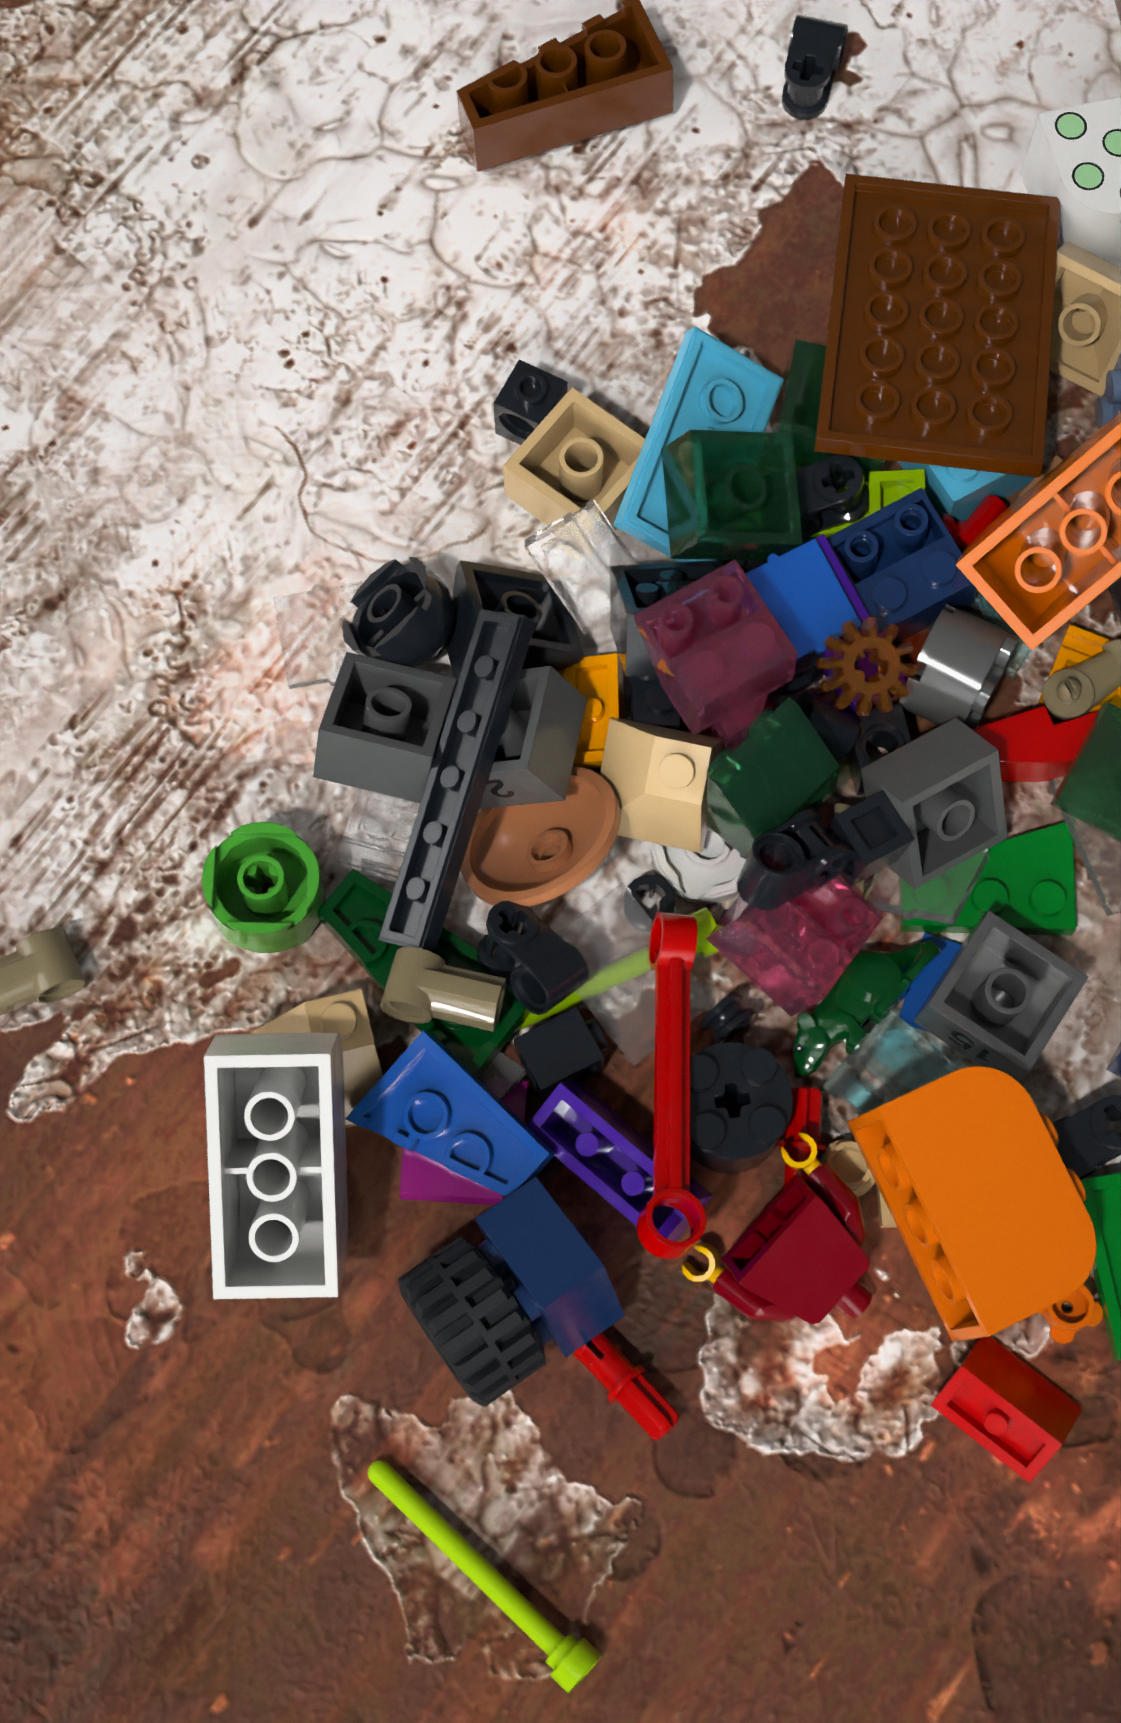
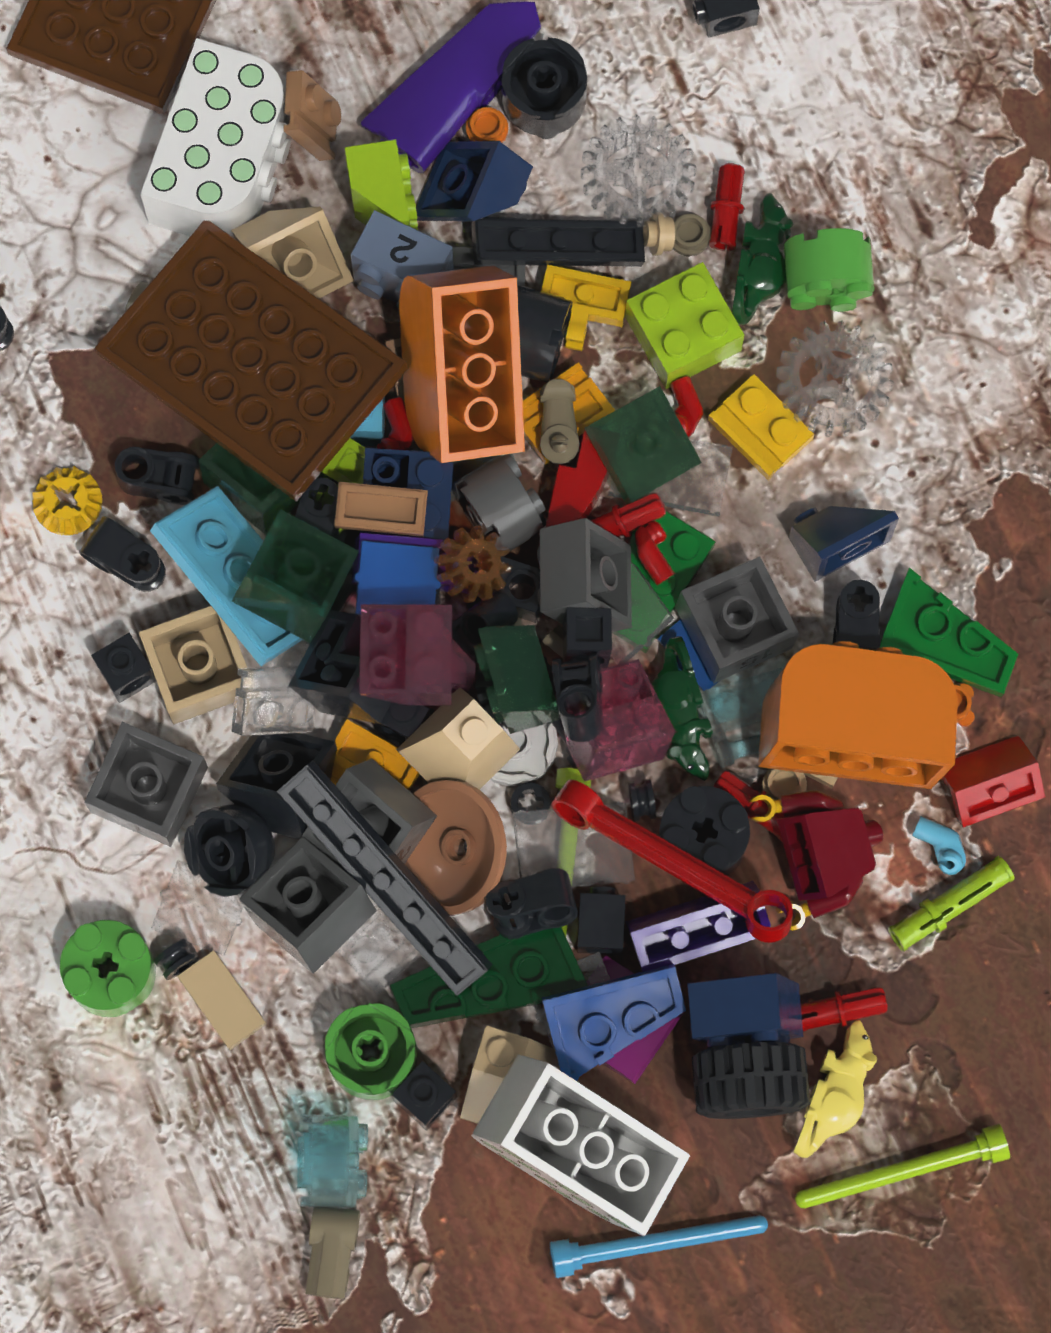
camera: 60 degrees left, 5 degrees up
dark tan piece [380,947,506,1032] -> none
none -> yellow gear [32,466,102,535]
none -> bright green brick [60,920,156,1017]
none -> black piece [79,516,166,592]
none -> flat silver brick [84,722,208,847]
none -> black piece [115,447,202,505]
none -> black bush [154,938,199,980]
none -> tan tile [177,950,266,1050]
none -> clear light blue brick [297,1114,368,1208]
none -> medium nougat tile [334,482,428,537]
none -> black brick [392,1061,457,1131]
none -> dark azure piece [550,1215,768,1278]
none -> red axle [591,492,666,538]
none -> red arm [635,521,675,585]
none -> light yellow animal [793,1020,877,1158]
none -> lime pin [888,856,1015,952]
none -> medium azure arm [912,816,966,875]

